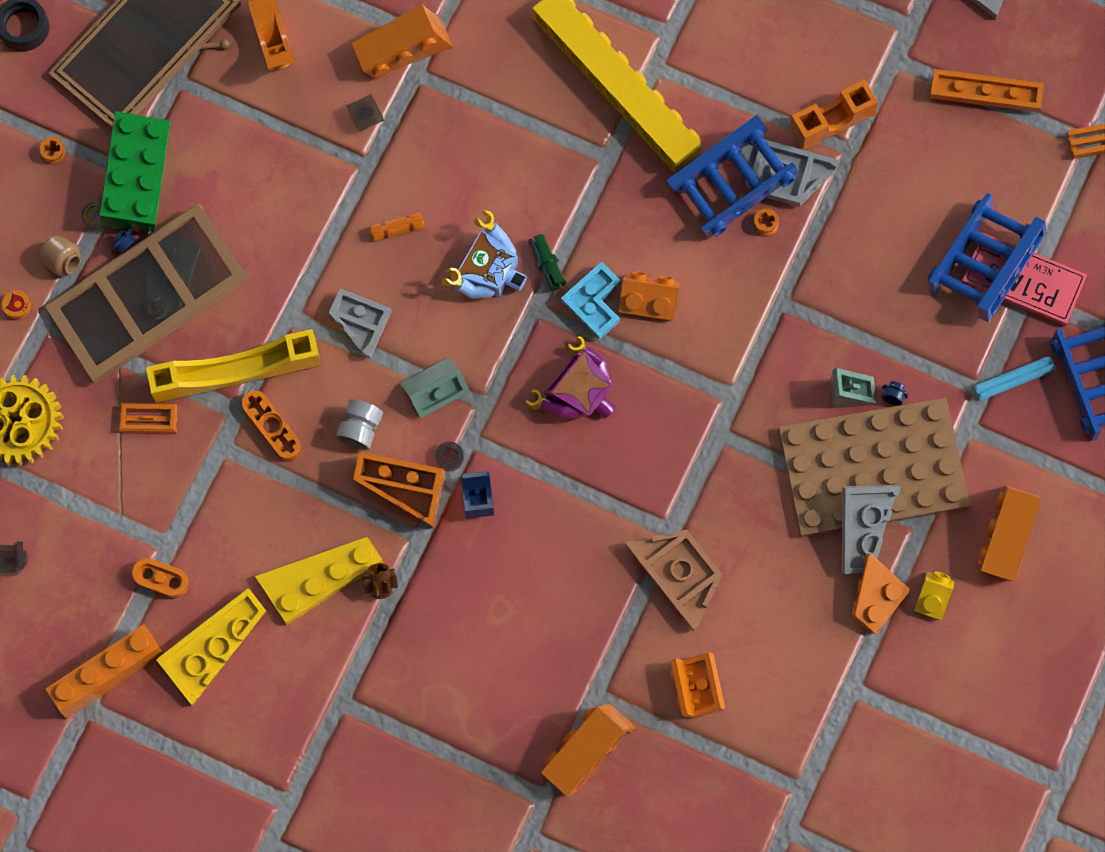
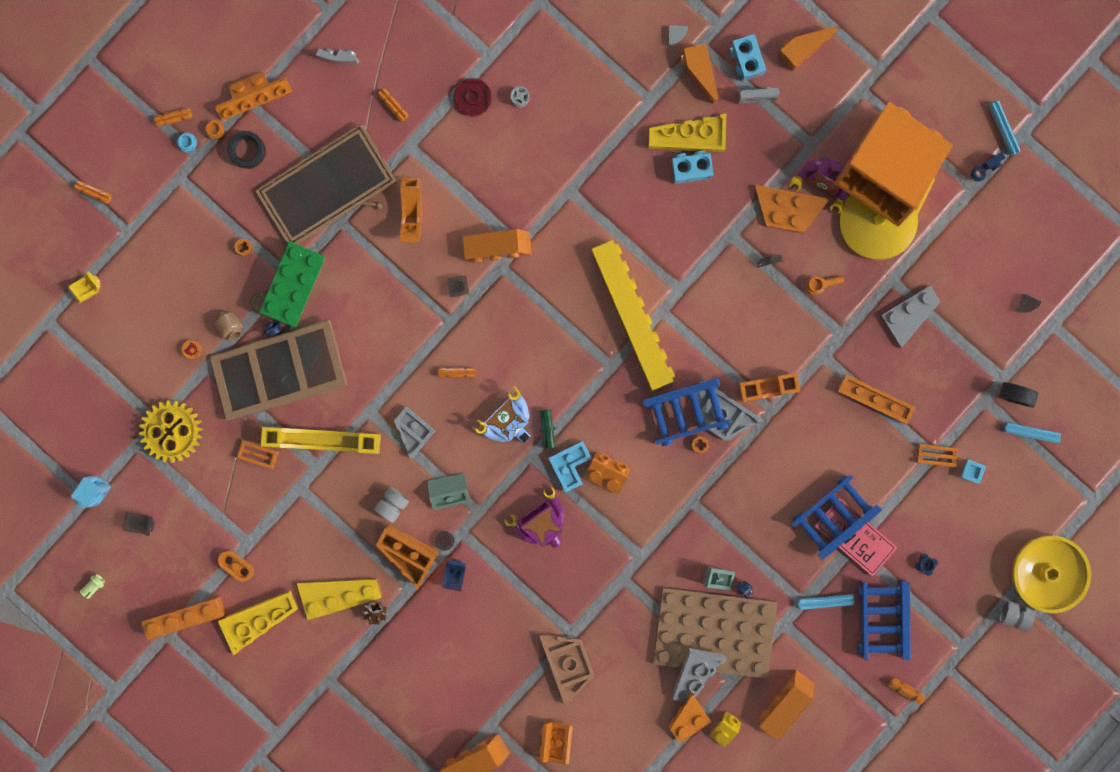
camera: 10 degrees right, 15 degrees up
orange beam [242,390,302,462] -> none

